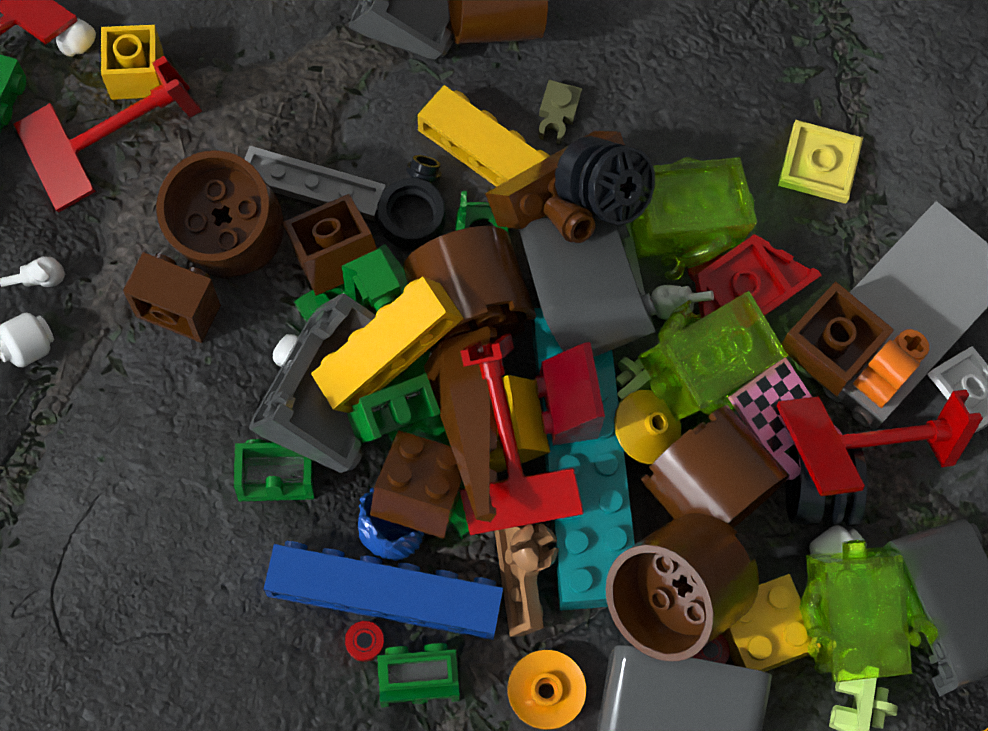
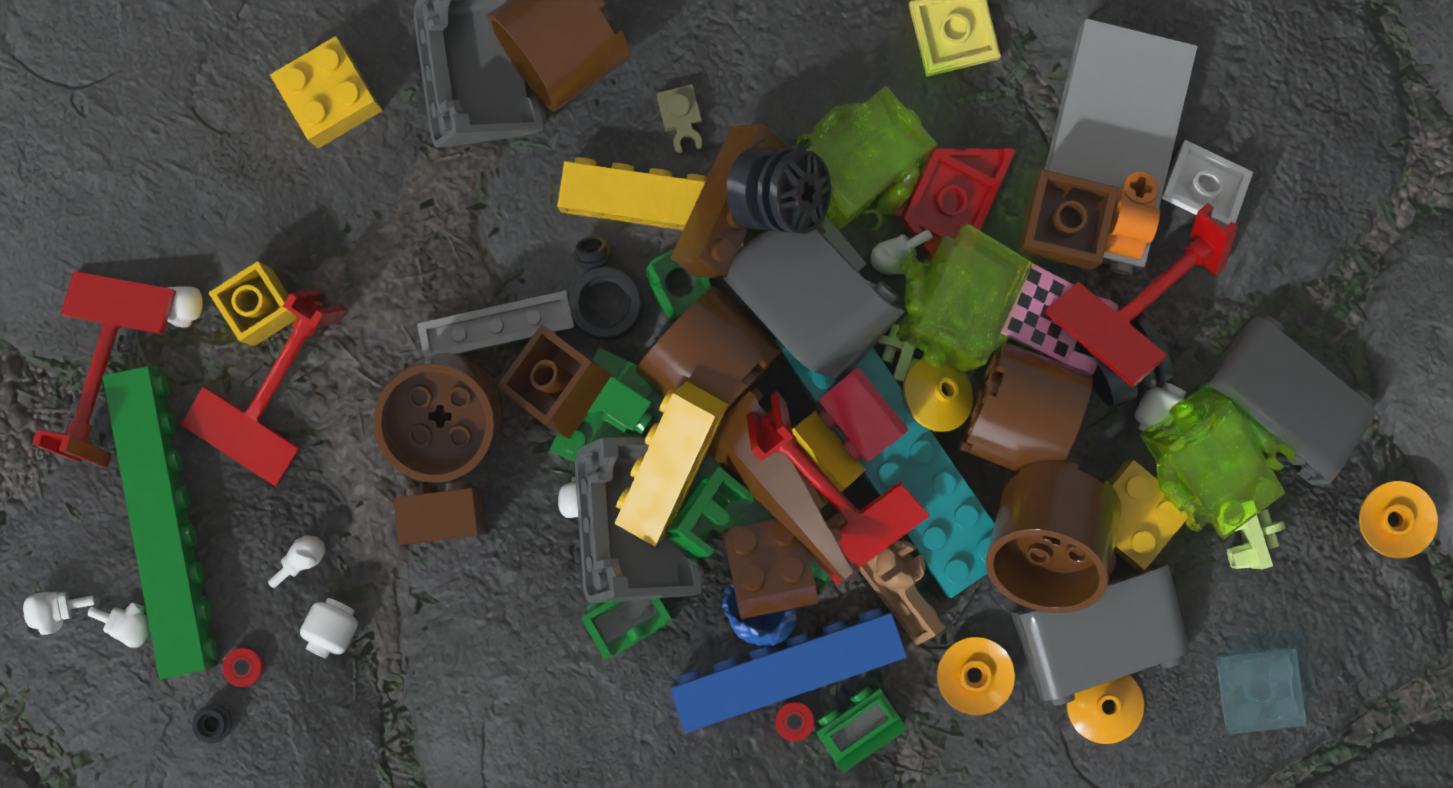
camera: 20 degrees left, 15 degrees up
reddish brown cone [544,196,595,243] -> none

